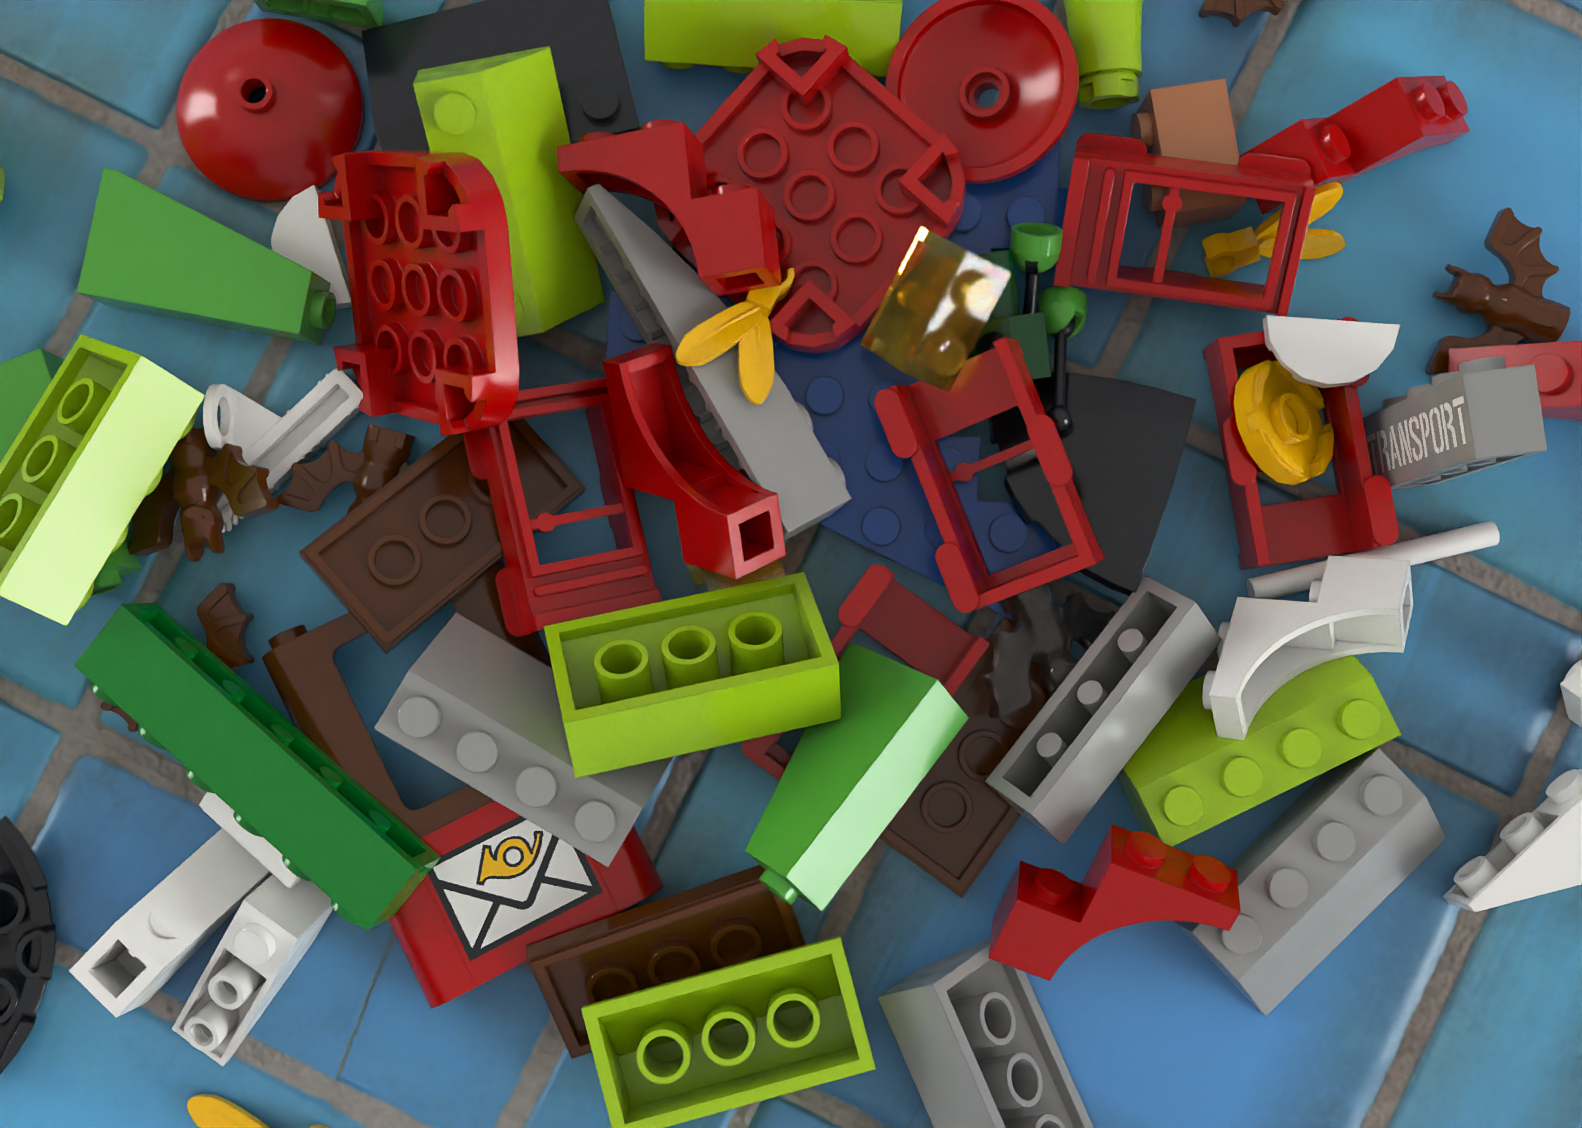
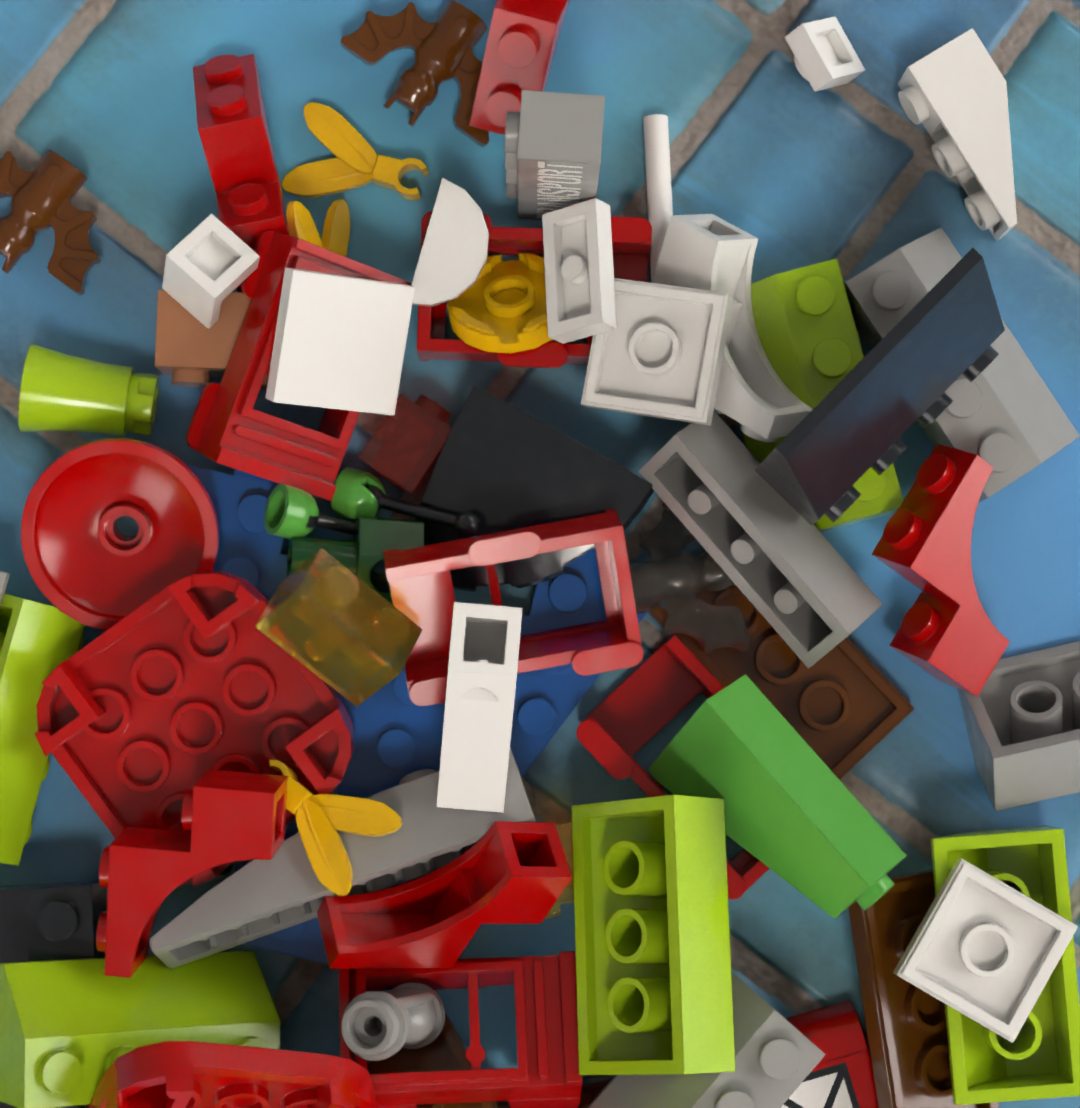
camera: 80 degrees left, 0 degrees up
none -> white panel [162,213,260,329]
none -> white tile [265,267,415,416]
none -> yellow piece [282,102,430,201]
none -> light grey piece [341,982,445,1061]
none -> clear red brick [358,394,452,499]
none -> white slope [436,602,523,813]
none -> white plate [542,198,617,344]
none -> white tile [581,278,734,426]
none -> black slope [755,248,1005,525]
none -> white tile [893,858,1078,1043]

